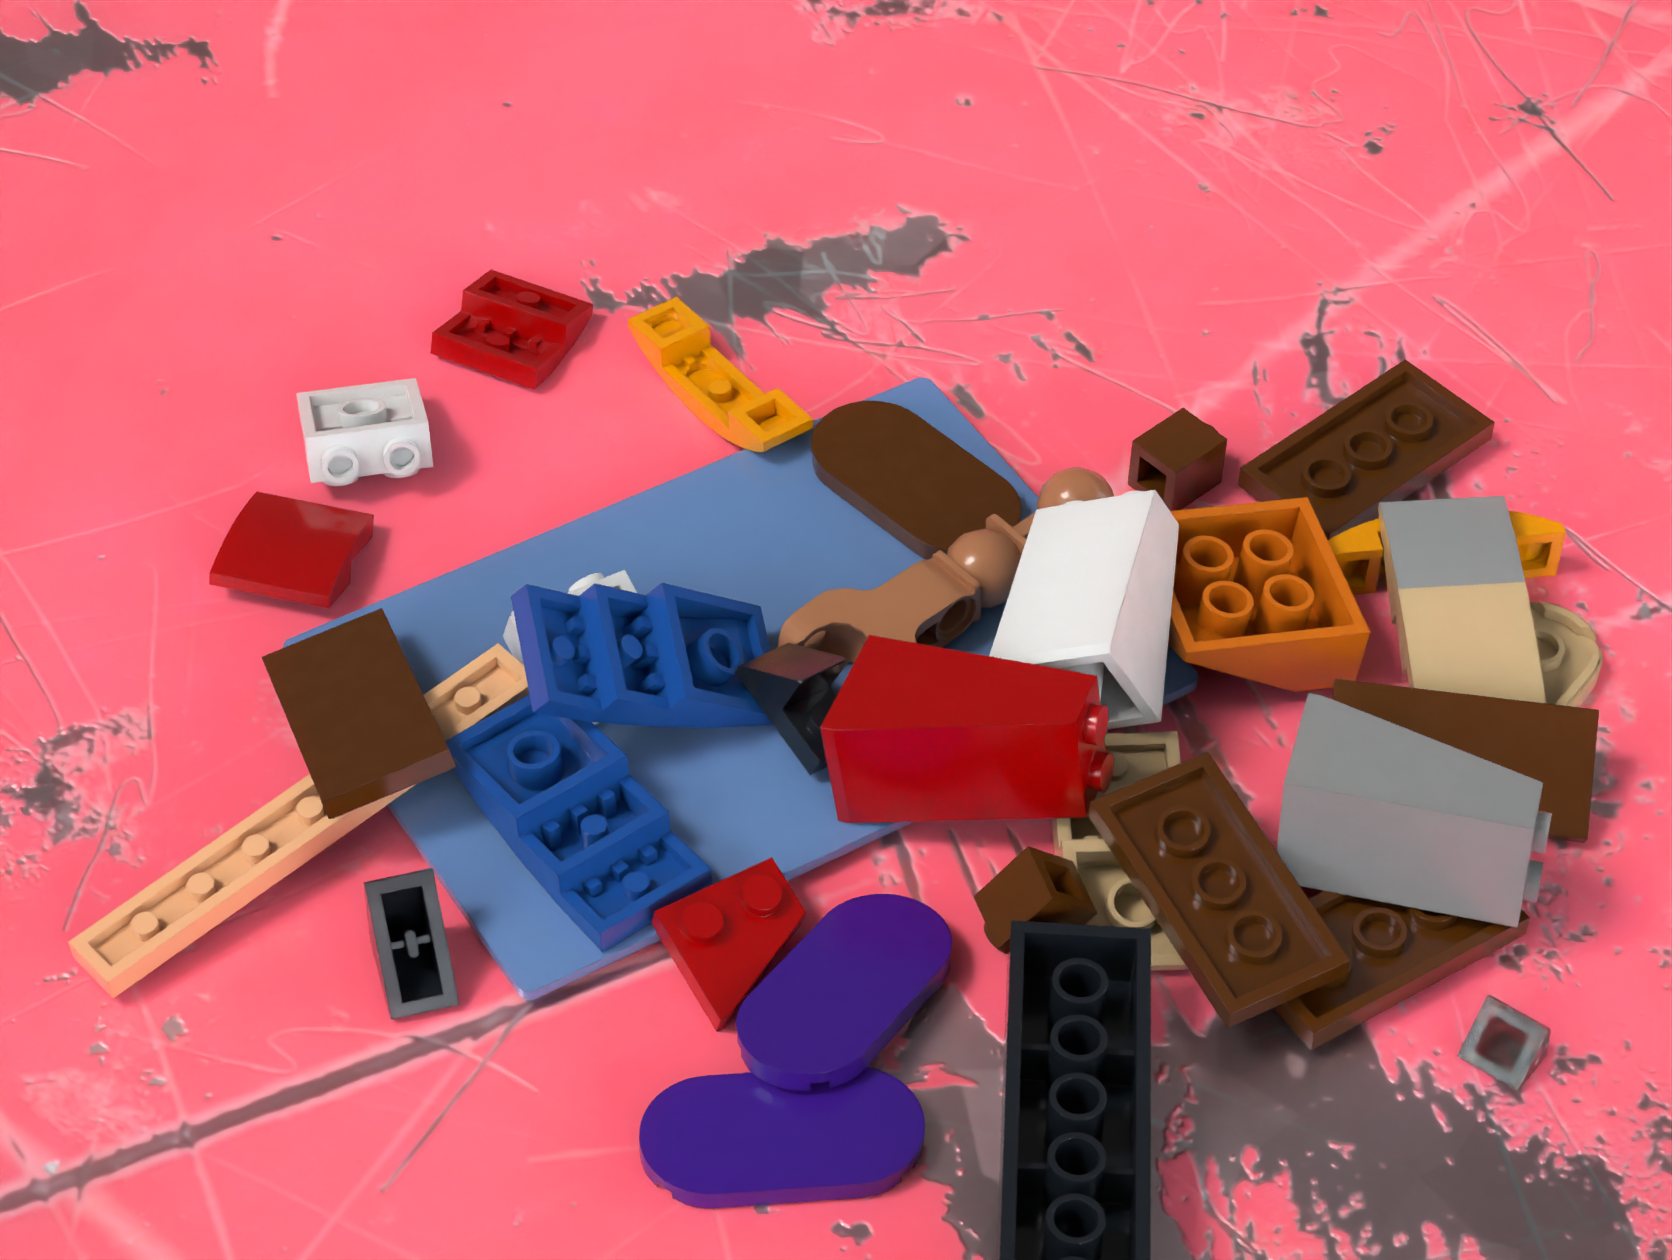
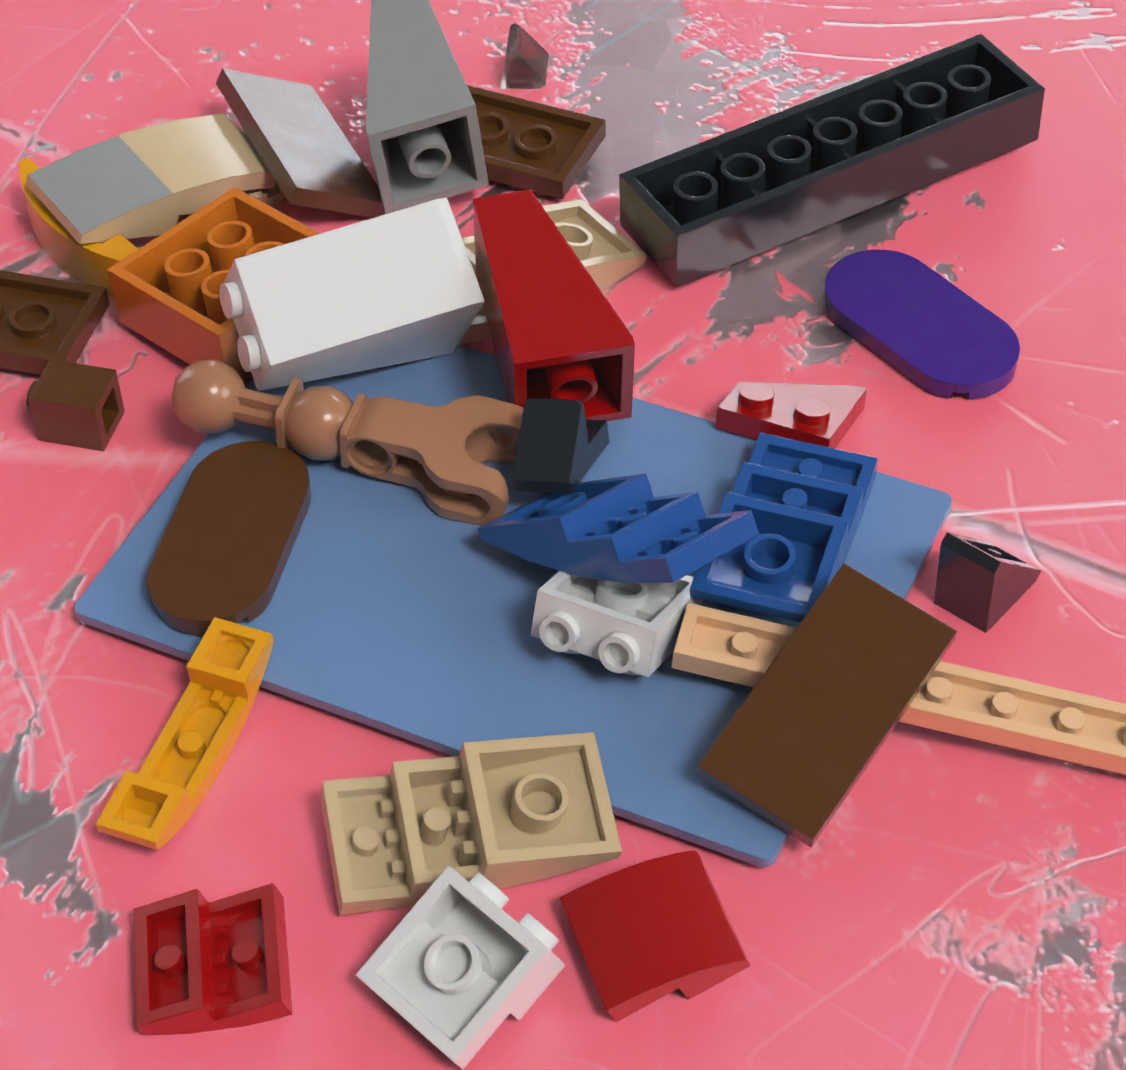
camera: 120 degrees left, 0 degrees up
dark purple tile [736,894,952,1091] -> none
reddish brown brick [973,846,1098,954] -> none
reddish brown plate [1088,752,1351,1029] -> none
none -> tan slope [320,732,622,916]

